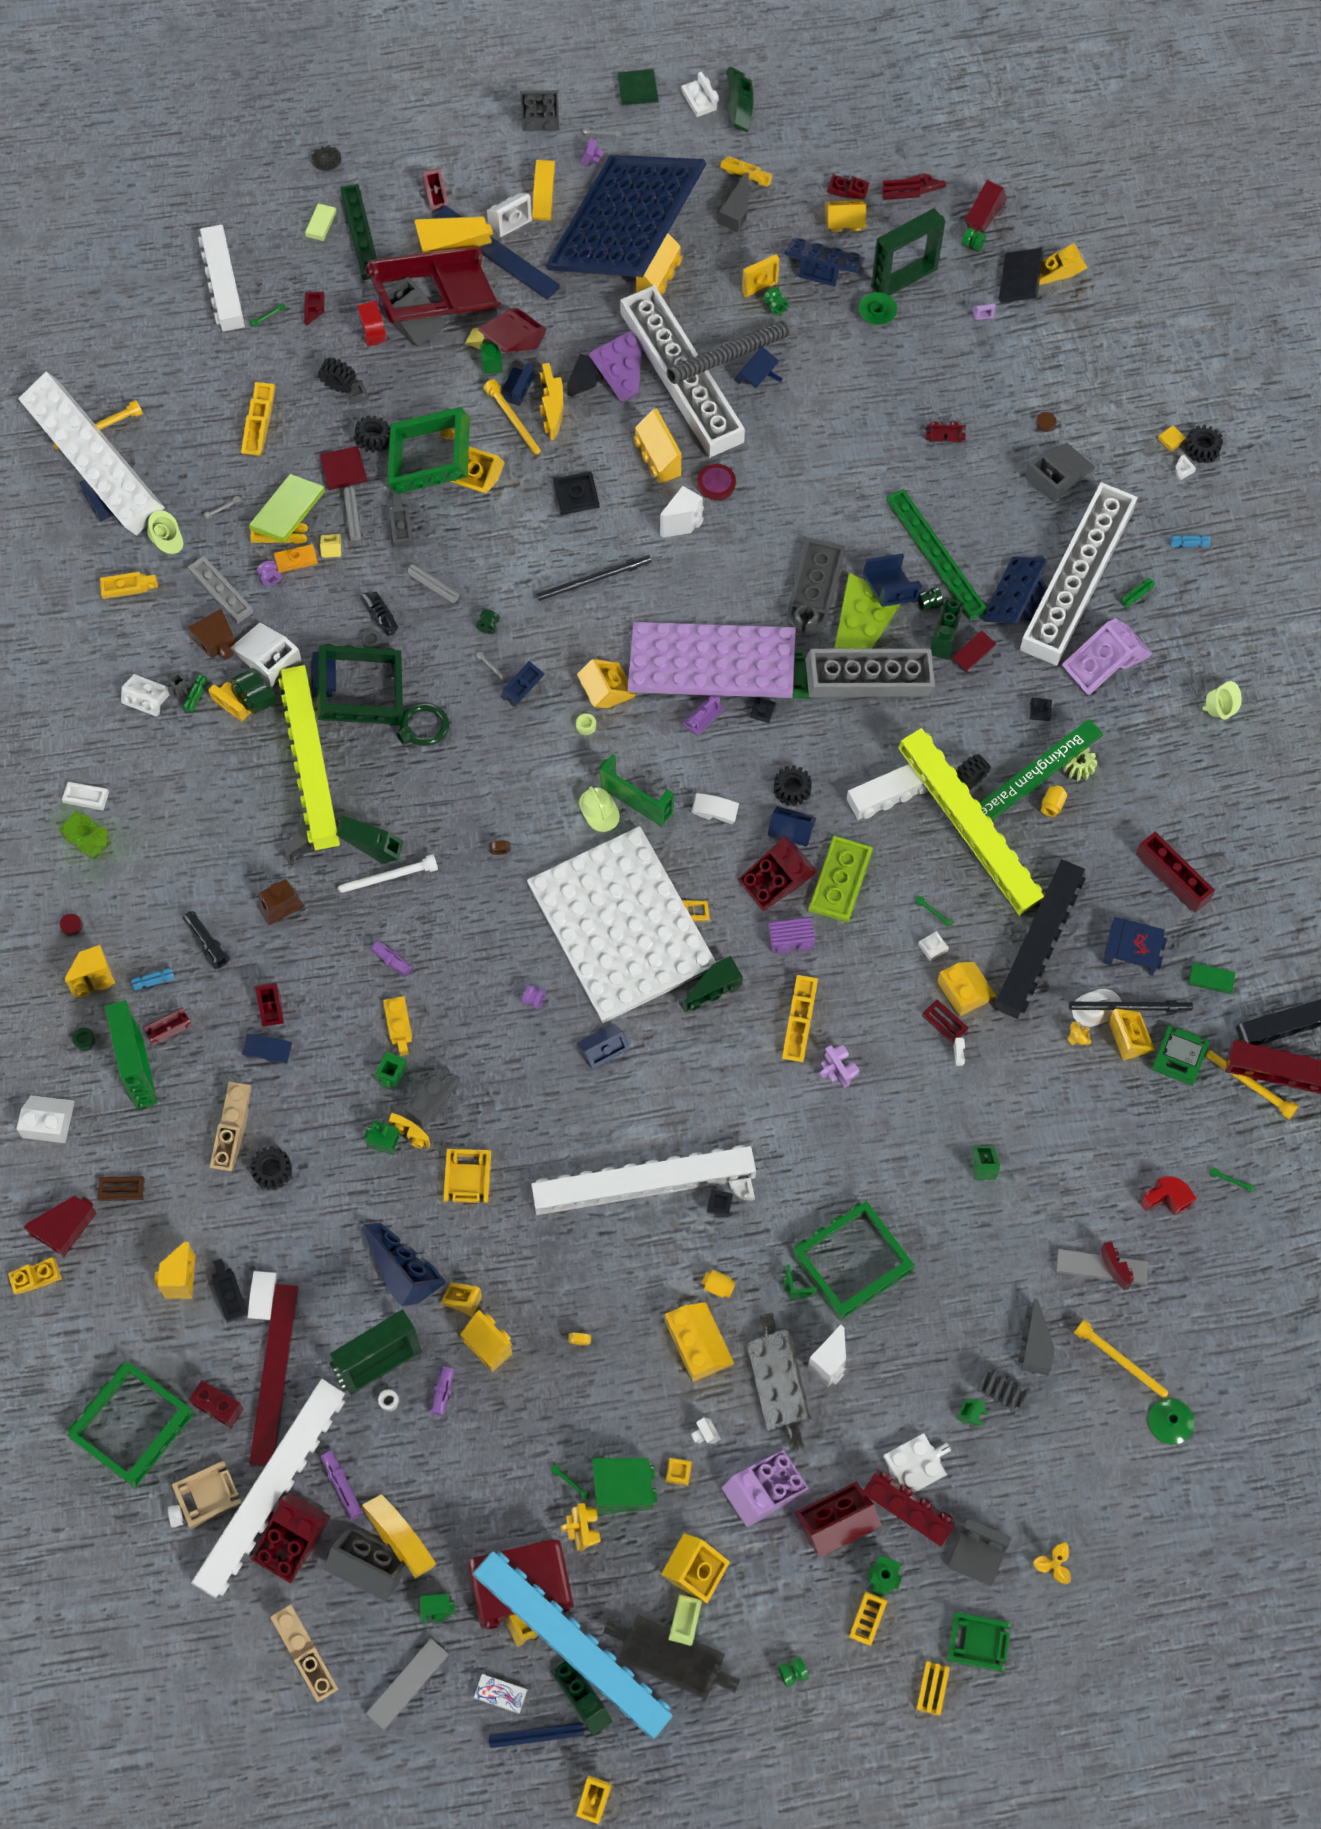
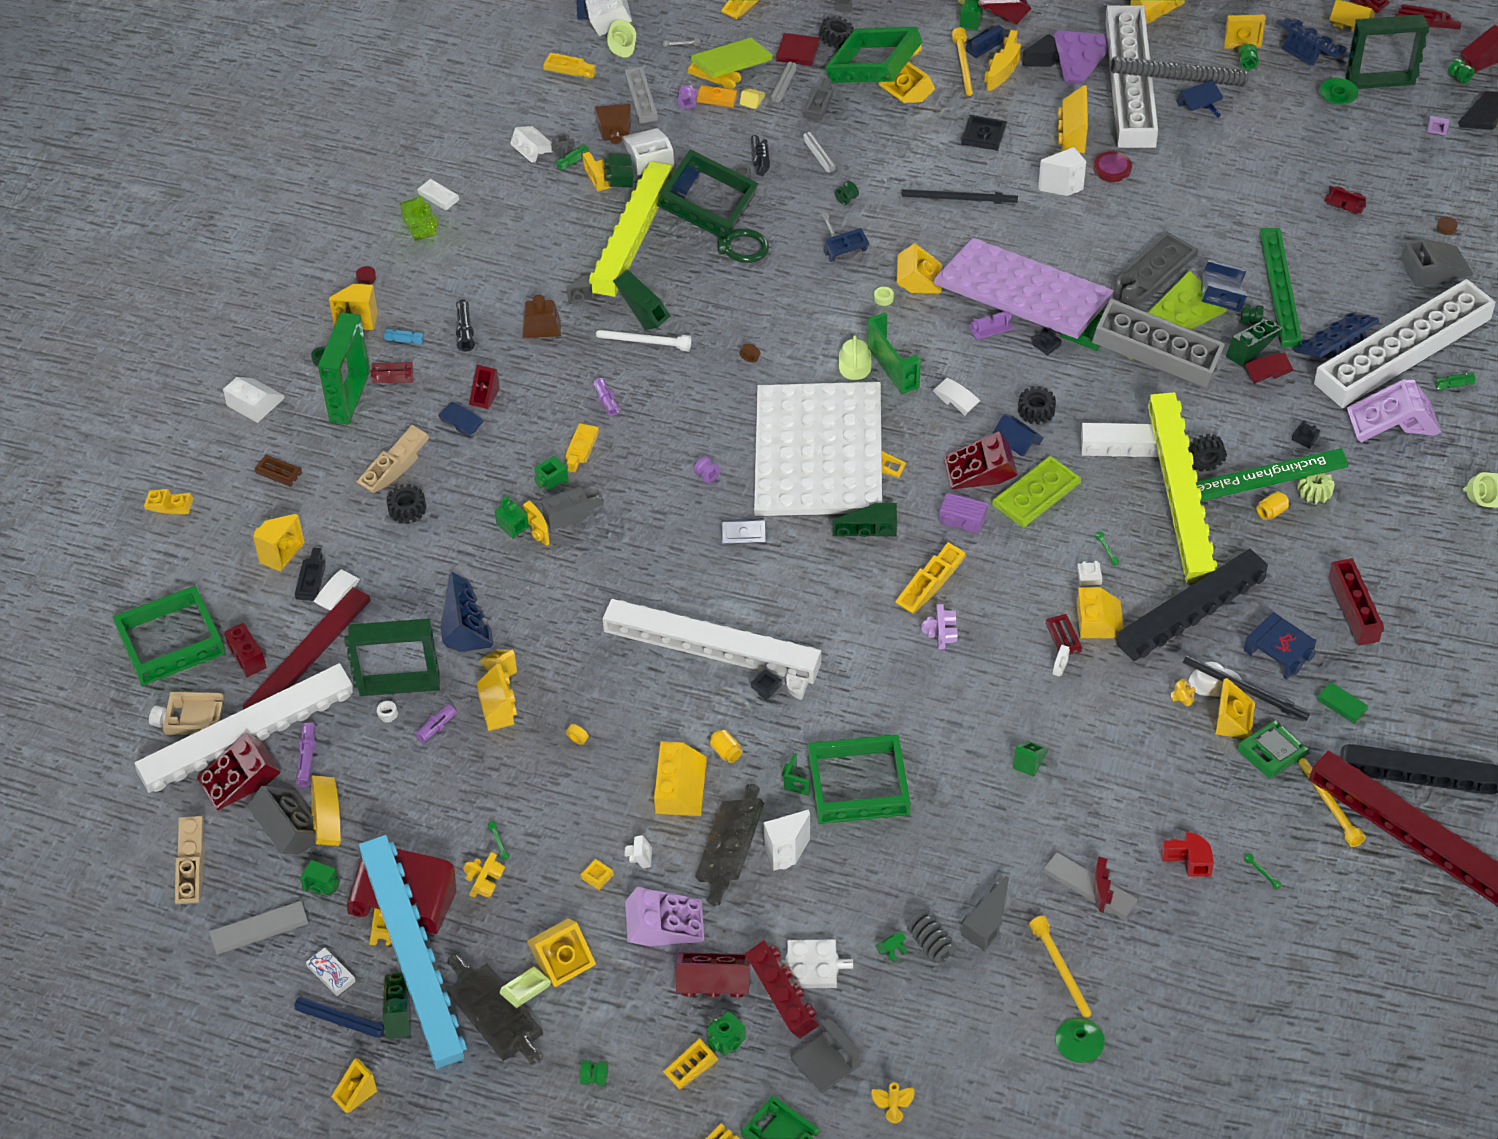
camera: 30 degrees right, 15 degrees down
dark red slope [24,1195,97,1257] -> none
yellow container [444,1149,492,1203] -> none
green slope [592,1458,658,1515] -> none

